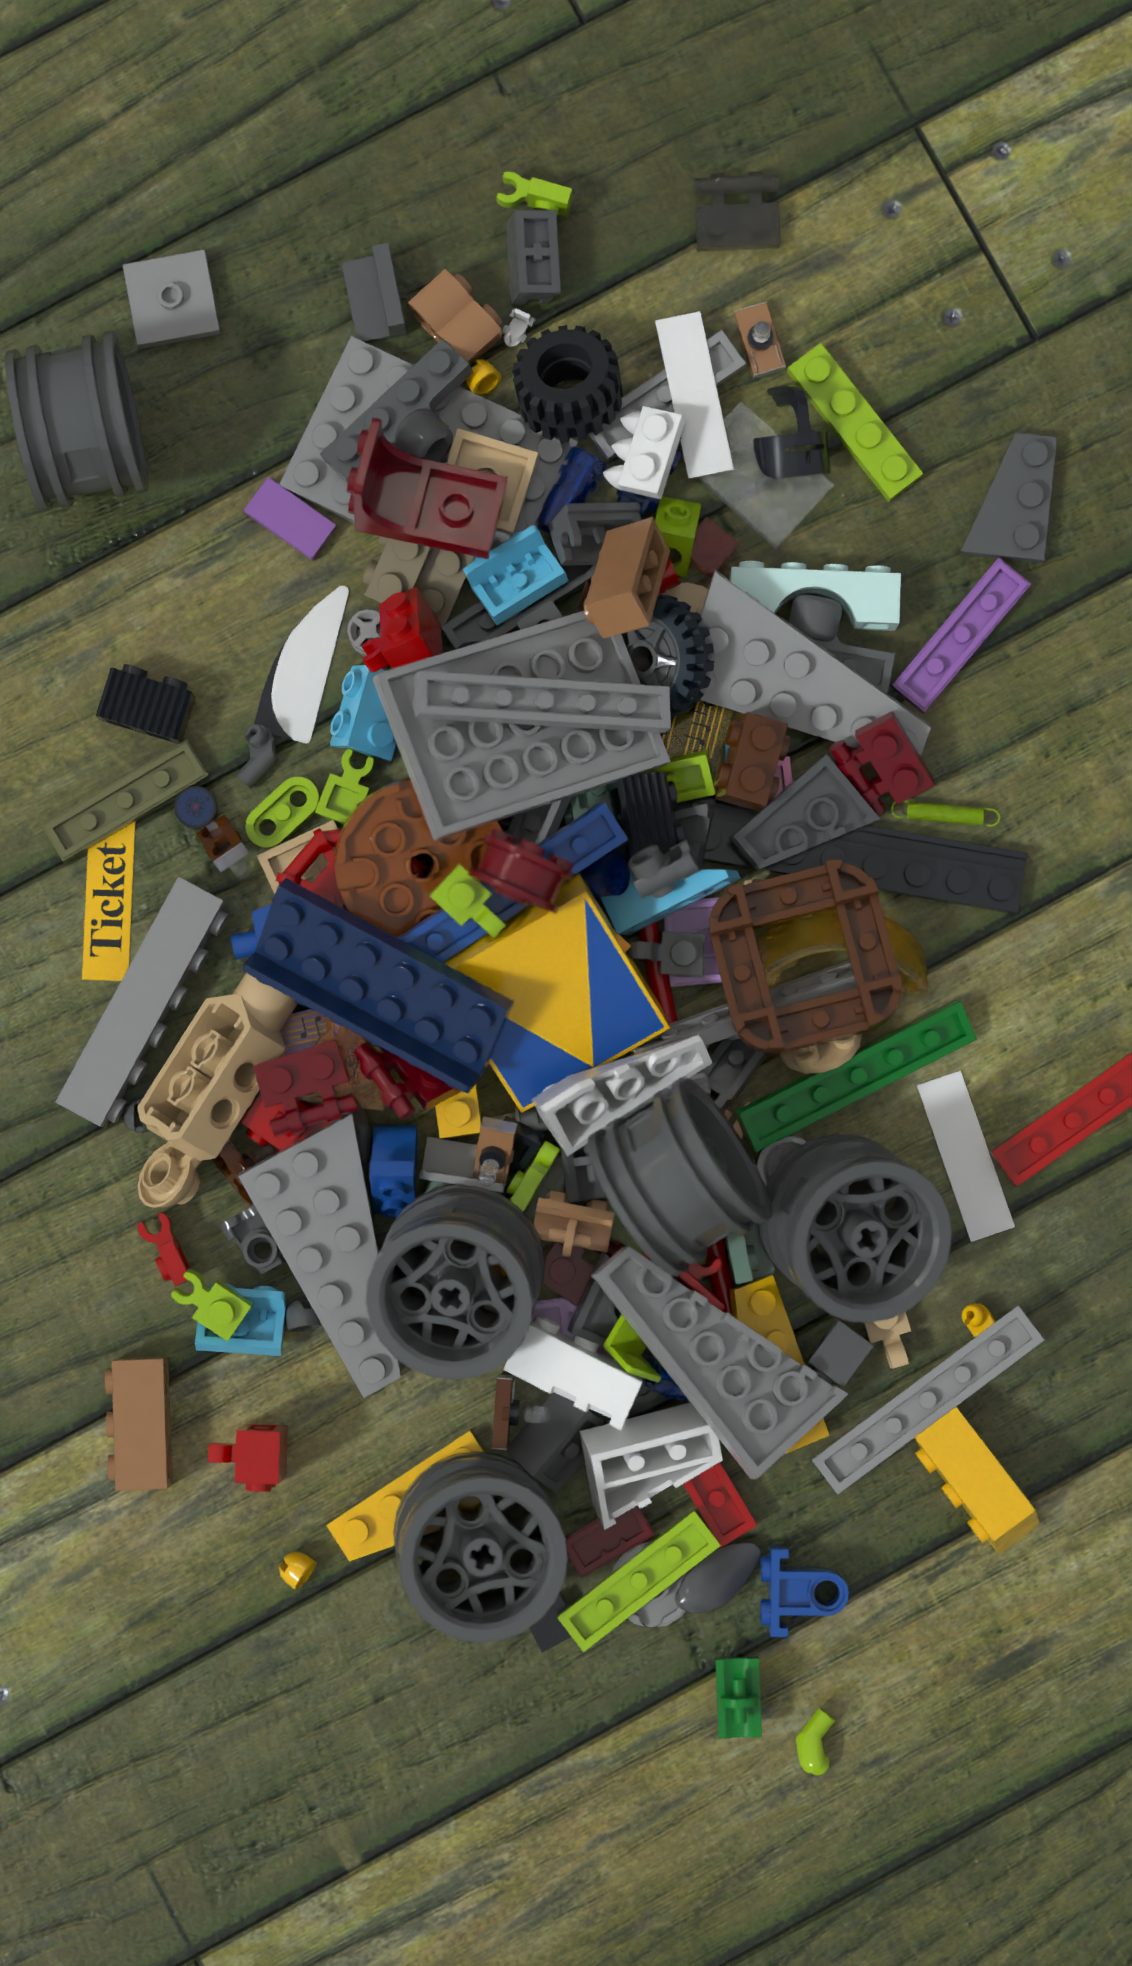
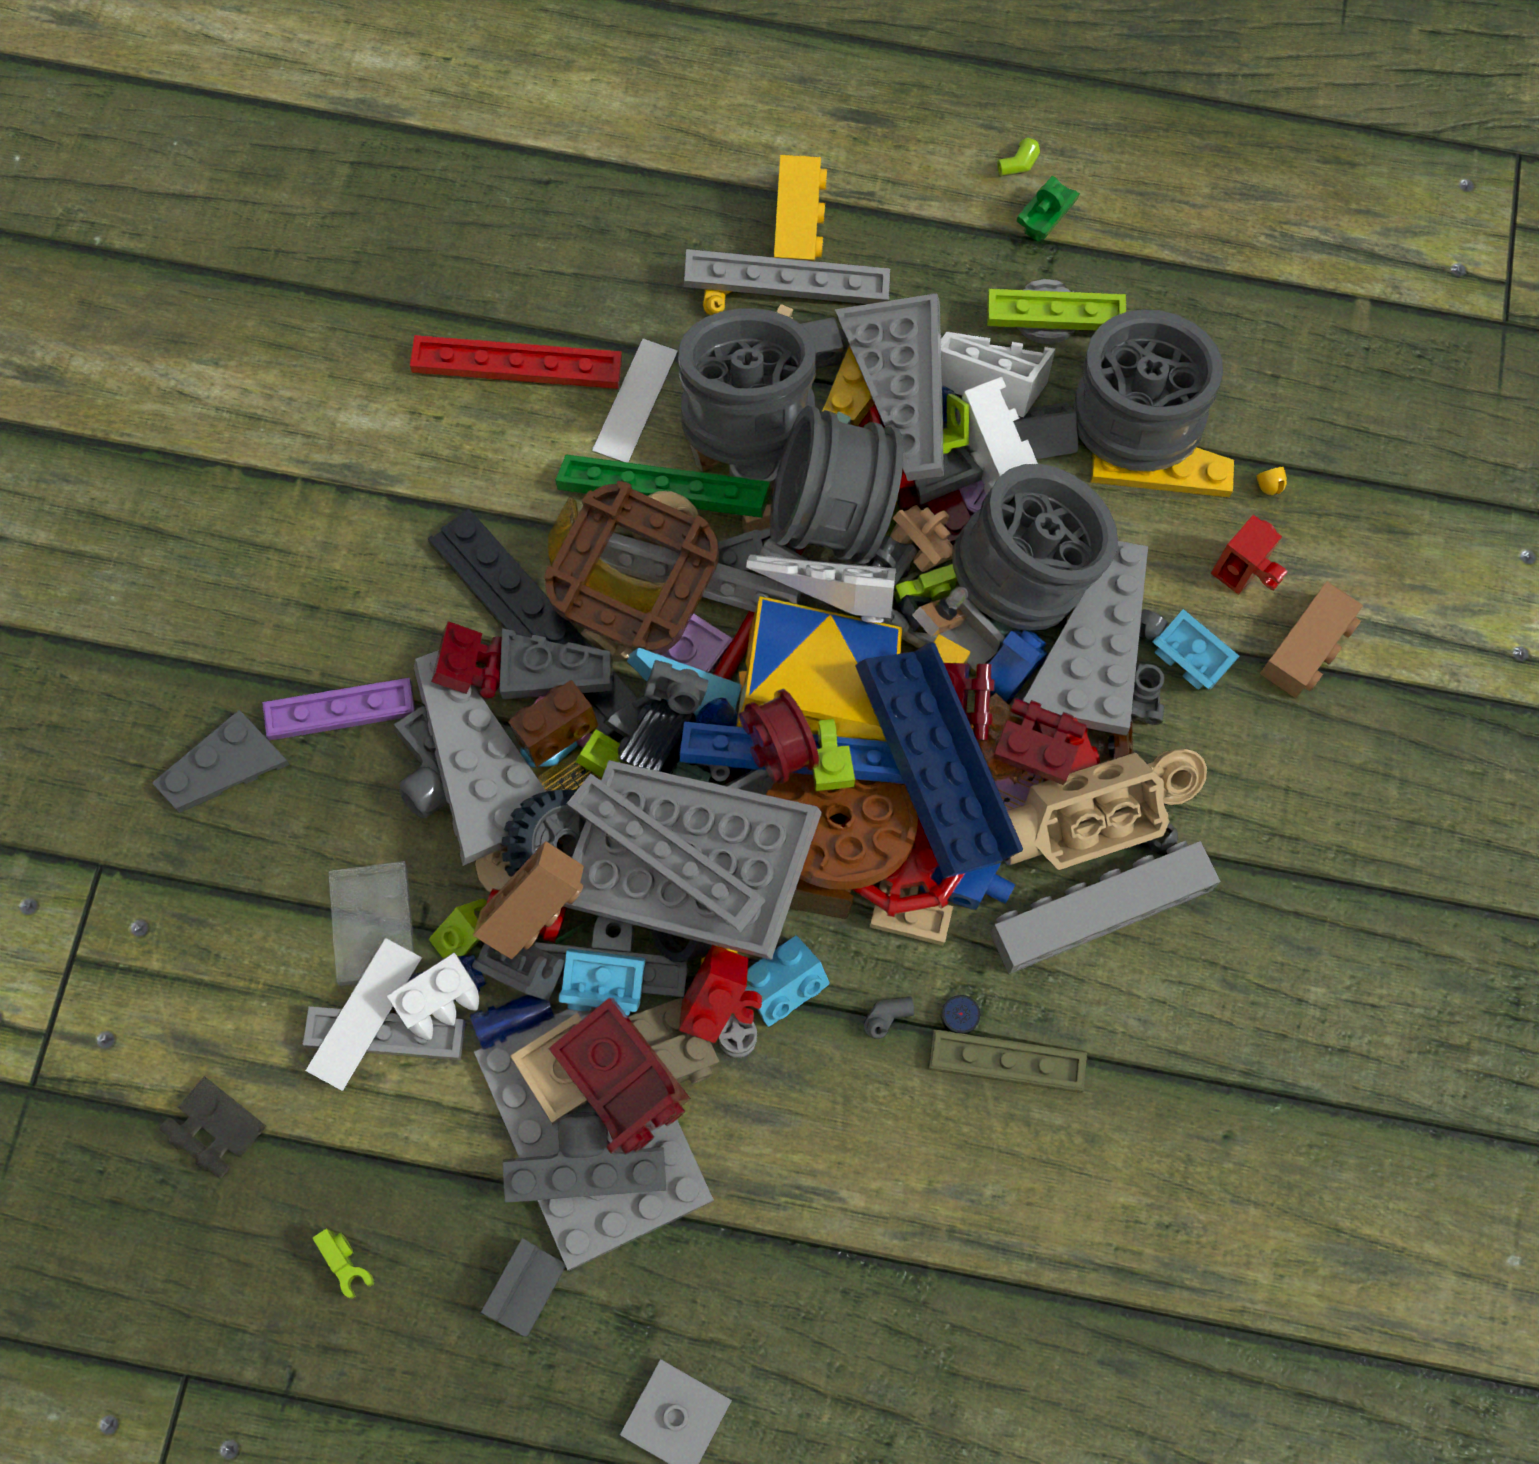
camera: 145 degrees left, 15 degrees down
dark grey wheel [5,331,149,512] -> none
yellow sticker [82,822,135,981] -> none
black brick [96,664,196,744] -> none
red plate [137,1212,191,1286] -> none
lime plate [171,1269,253,1341] -> none
piece [196,814,251,879] -> none
medium lavender tile [243,477,337,562] -> none
lime plate [245,777,320,849] -> none
white sticker [254,586,349,743] -> none
lime plate [315,748,375,825] -> none
medium nougat brick [408,269,502,366] -> none
yellow hinge [465,359,501,397] -> none
piece [492,1374,551,1450] -> none
white piece [502,308,535,347] -> none
dark grey hinge [506,210,561,306] -> none
black tyre [512,325,623,442] -> none
dark red plate [565,1505,655,1579] -> none
dark grey plate [629,931,705,977] -> none
dark grey arm [675,1542,760,1613] -> none
red plate [683,1462,757,1548] -> none
clear red plate [690,517,739,578] -> none
light aqua arch [729,561,901,631] -> none
medium nougat piece [733,302,786,379] -> none
black helmet [753,385,831,479] -> none
blue pin [760,1545,849,1637] -> none
lime plate [787,343,923,502] -> none
lime piece [891,800,1000,827] -> none

